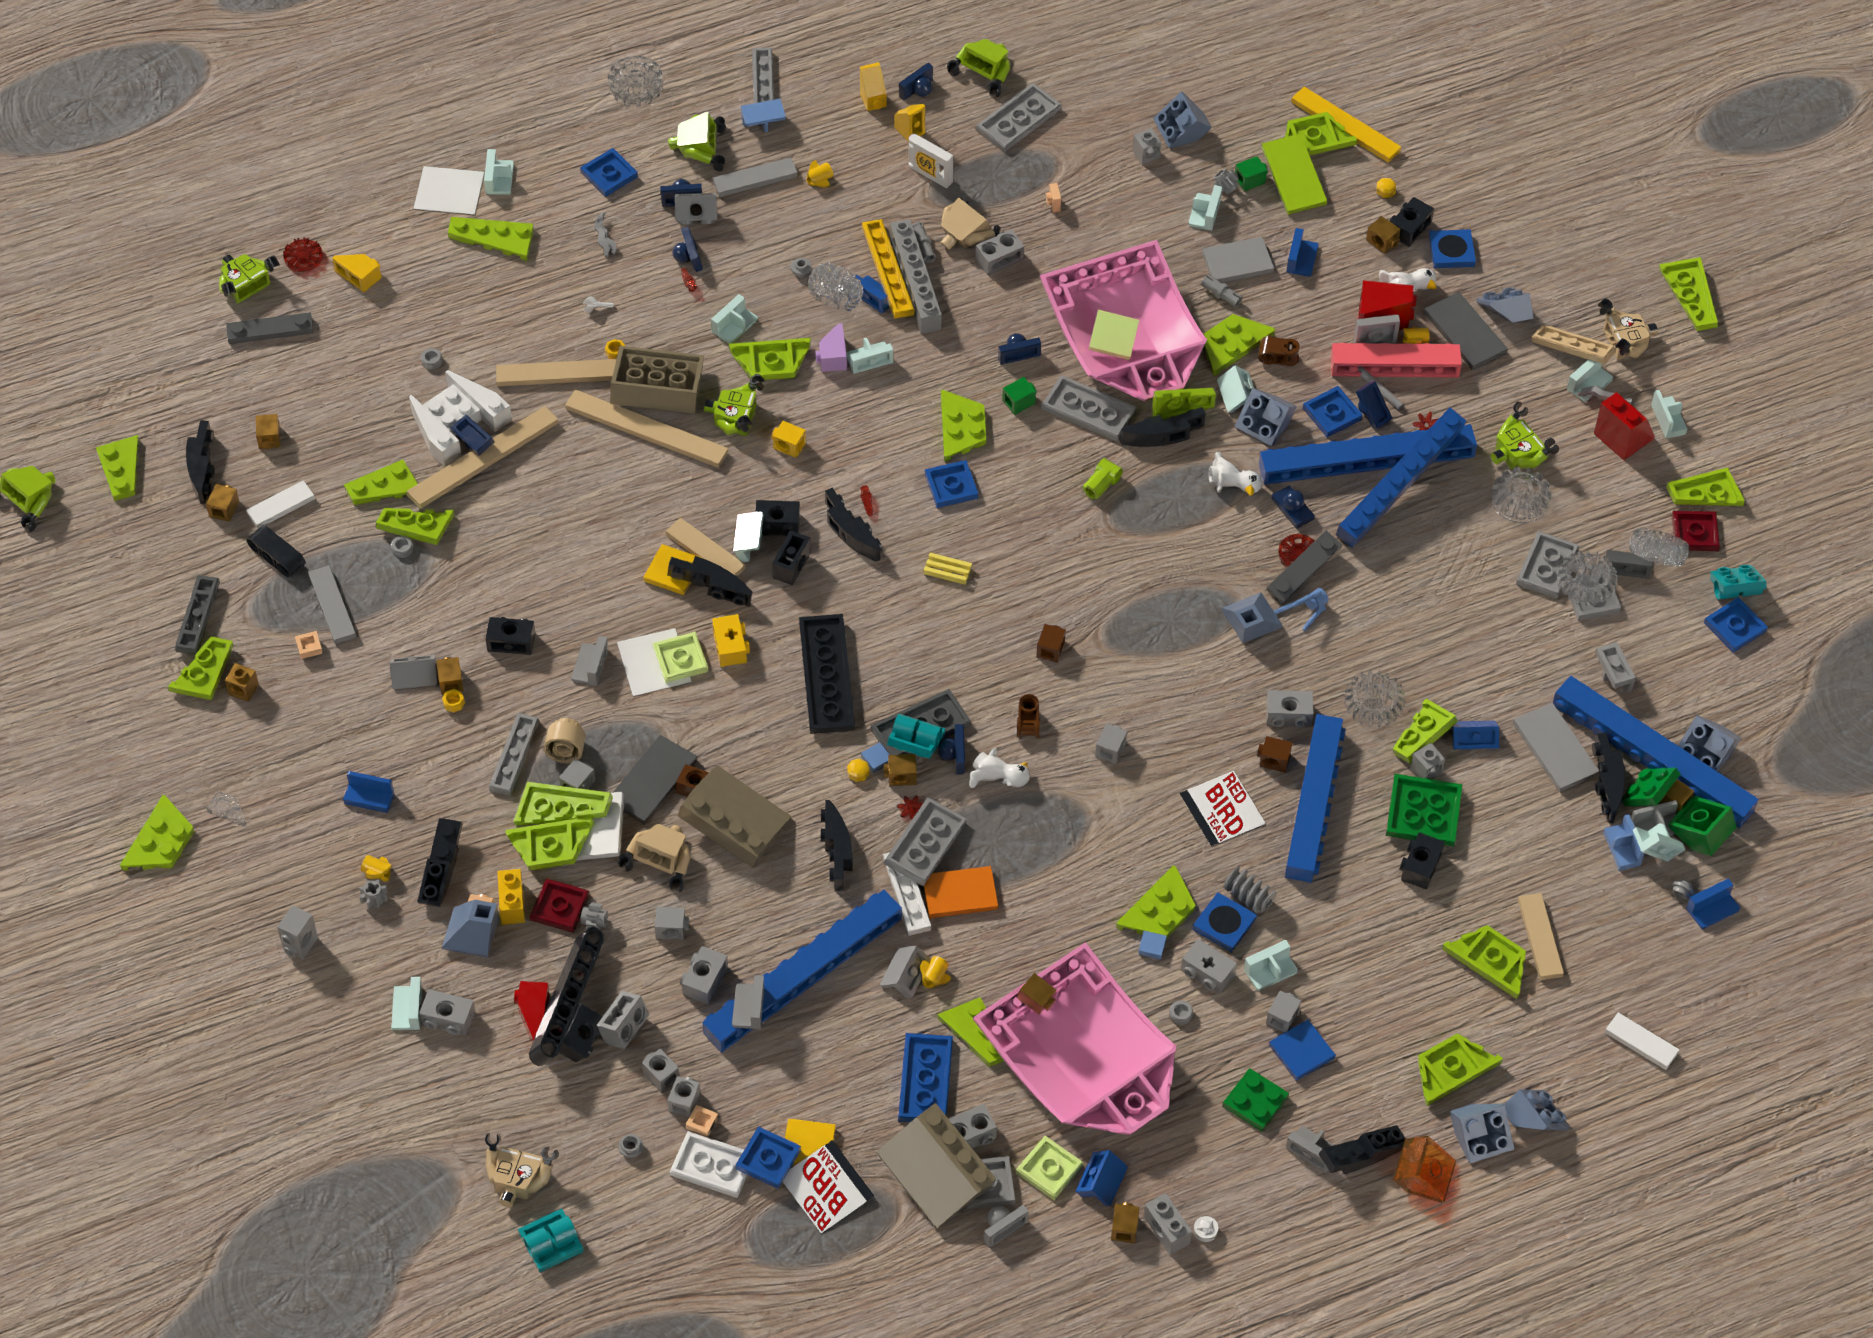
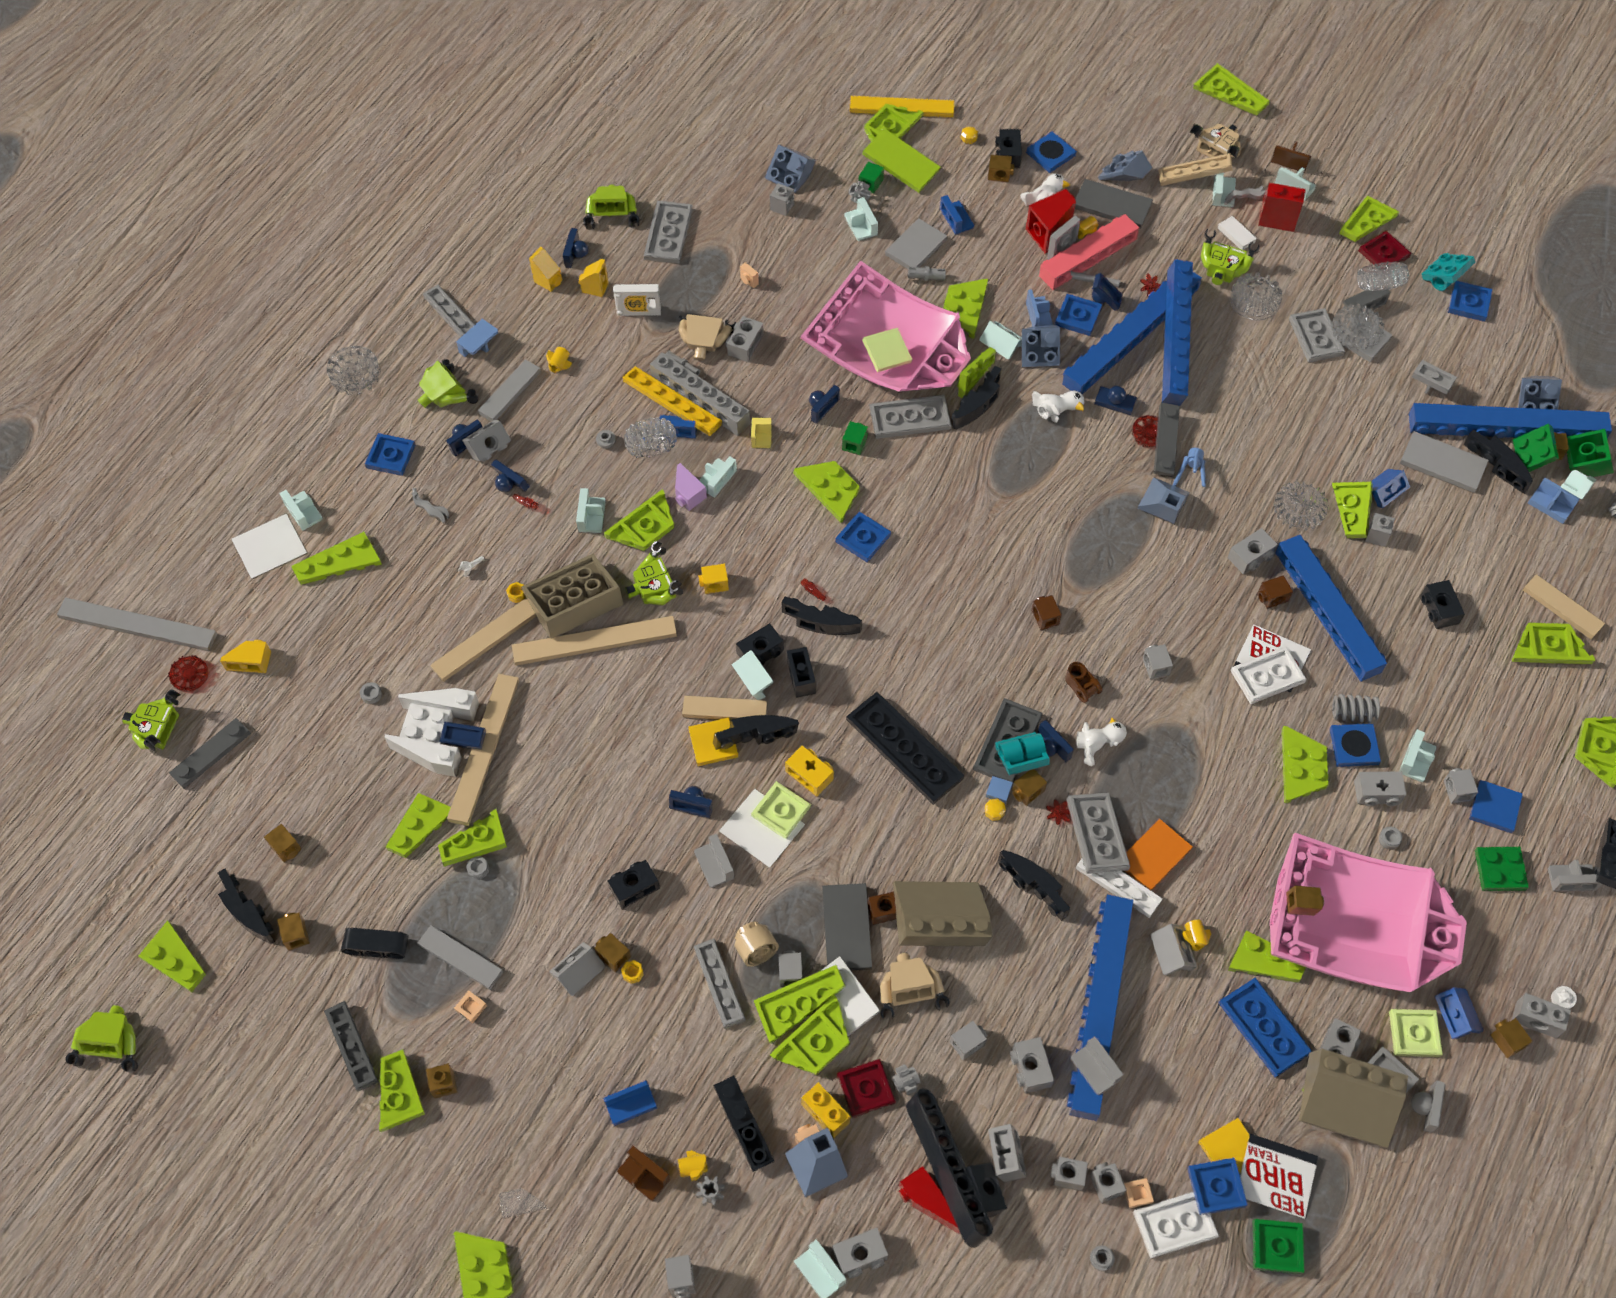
camera: 35 degrees left, 5 degrees up
white tile [246,481,315,529] -> none
light yellow tile [923,553,972,585] -> none
lime piece [1082,458,1123,500] -> none
medium blue tile [1138,931,1167,960] -> none
reddish brown piece [1258,336,1300,366] -> none
green plate [1385,774,1463,847] -> none
light grey panel [1631,800,1678,836] -> none
none -> light grey tile [57,598,217,651]
none -> reddish brown panel [617,1145,670,1201]
none -> dark blue tile [669,786,712,818]
none -> light yellow panel [751,418,772,448]
none -> medium blue panel [1026,289,1053,327]
none -> white tile [1218,216,1257,250]
none -> white tile [1230,646,1307,704]
none -> green plate [1253,1219,1304,1274]
none -> reddish brown panel [1271,142,1311,173]

